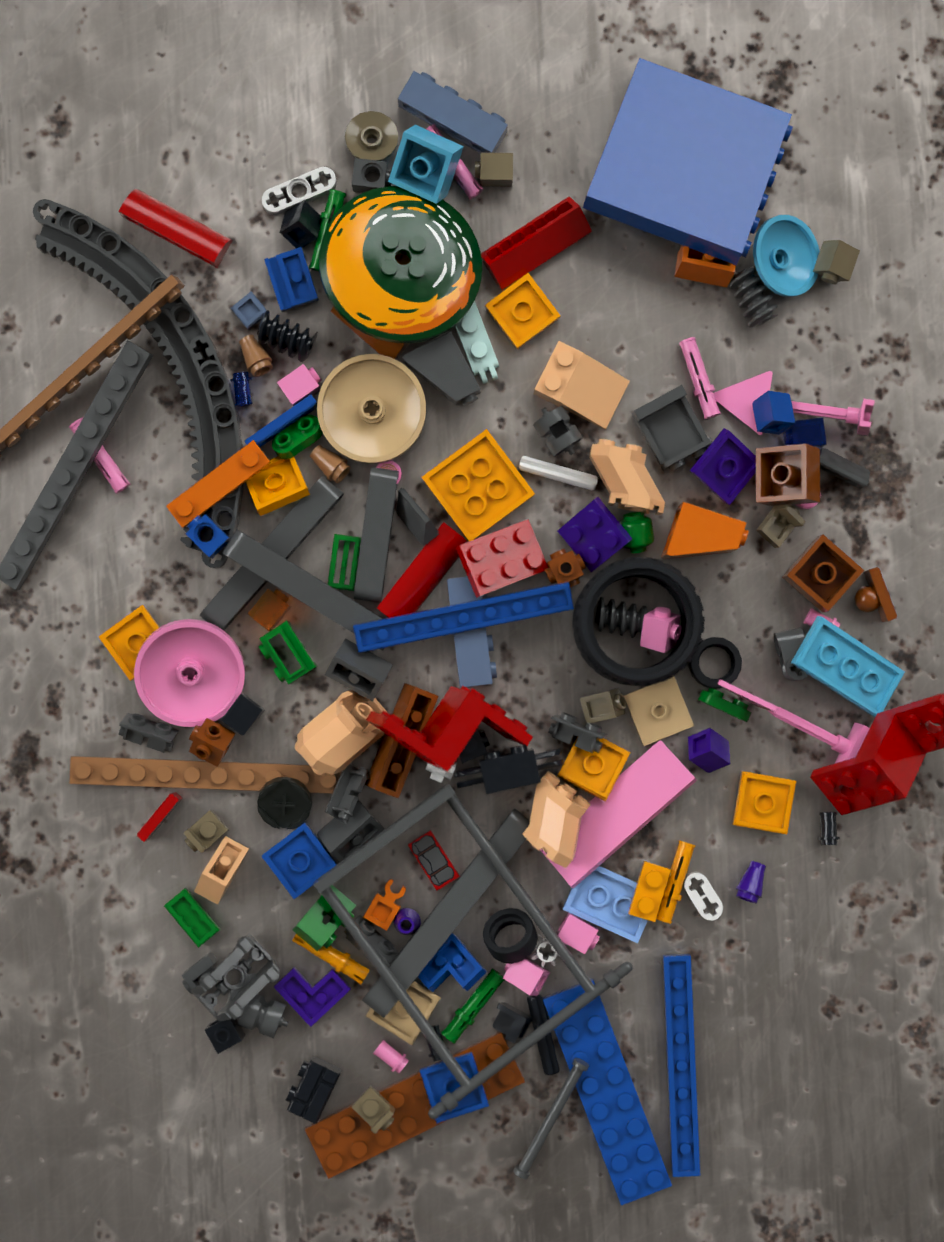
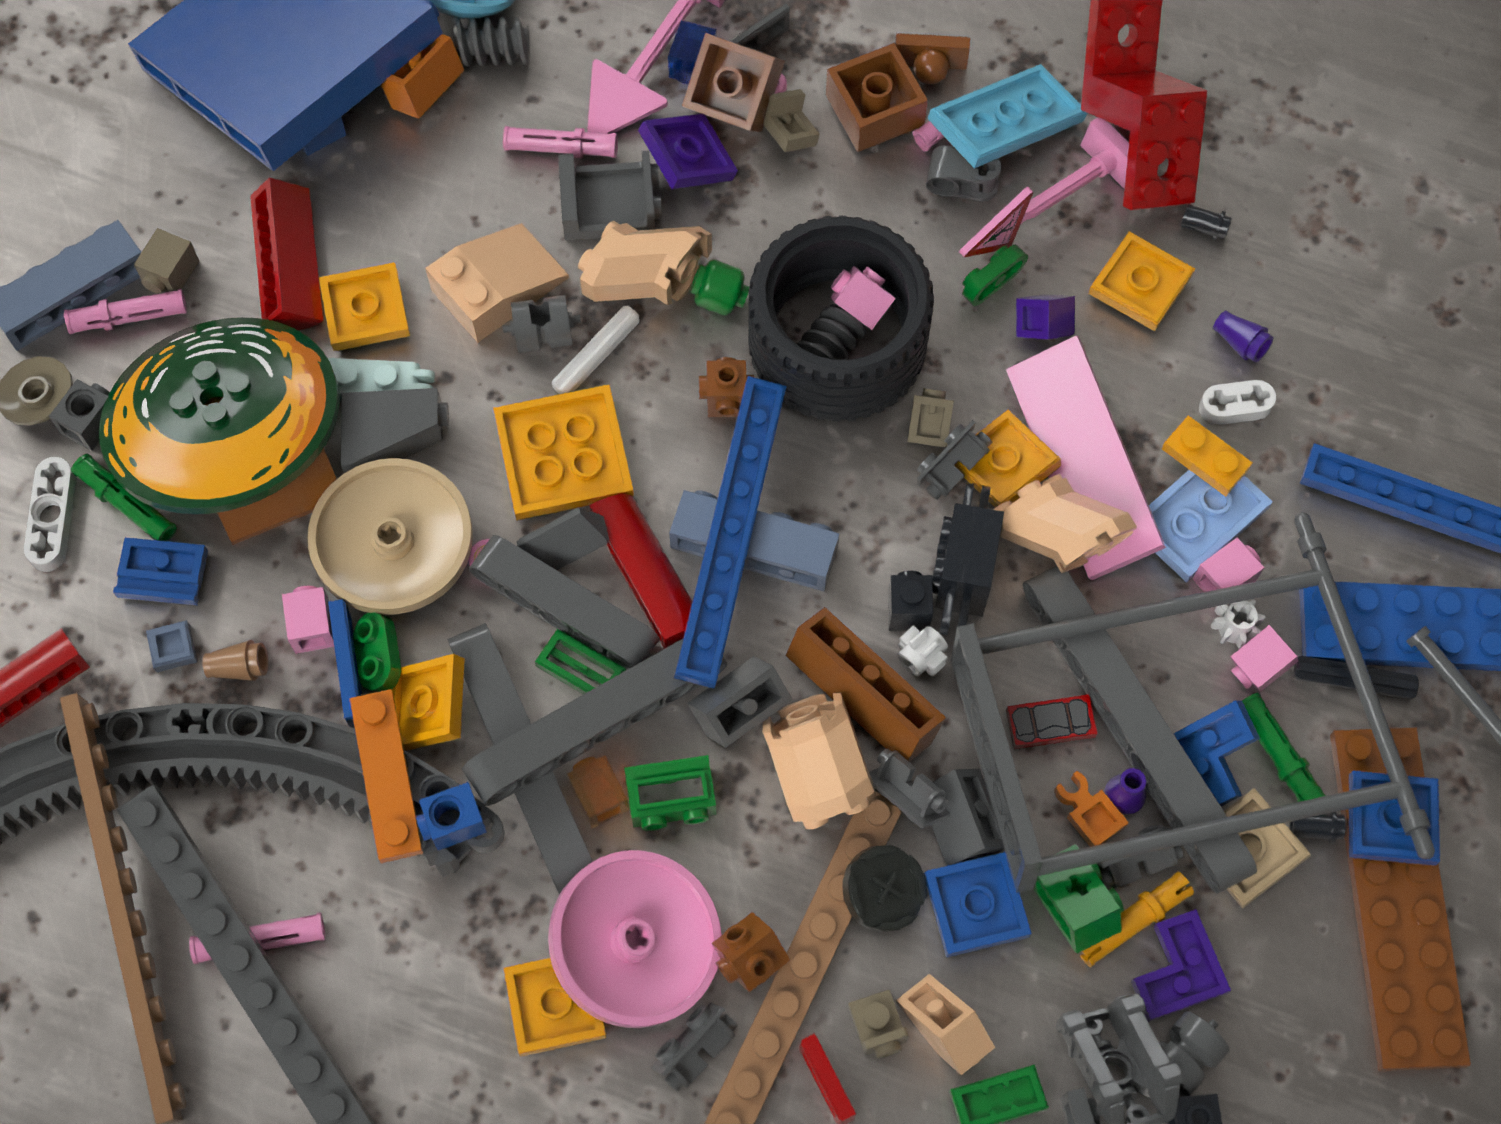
camera: 65 degrees left, 20 degrees down
black panel [221,694,265,735] -> none
clear blue pin [230,372,253,406] -> none
black piece [257,310,318,362] -> none
black panel [279,200,322,248] -> none
black brick [286,1056,342,1124] -> none
medium nougat cone [310,445,351,483] -> none
dark tan bracket [352,1085,395,1134] -> none
red bracket [366,686,533,772] -> none
bright pink pin [373,1040,409,1073] -> none
medium azure brick [388,125,464,204] -> none
plate [455,519,549,598] -> none
black tyre [483,908,538,964] -> none
black panel [492,1002,533,1044] -> none
dark purple plate [557,497,632,573] -> none
tan plate [623,677,694,746] -> none
light orange pin [656,840,696,924] -> none
orange slope [661,502,749,559] -> none
black tyre [688,637,742,688] -> none
blue panel [752,391,795,435] -> none

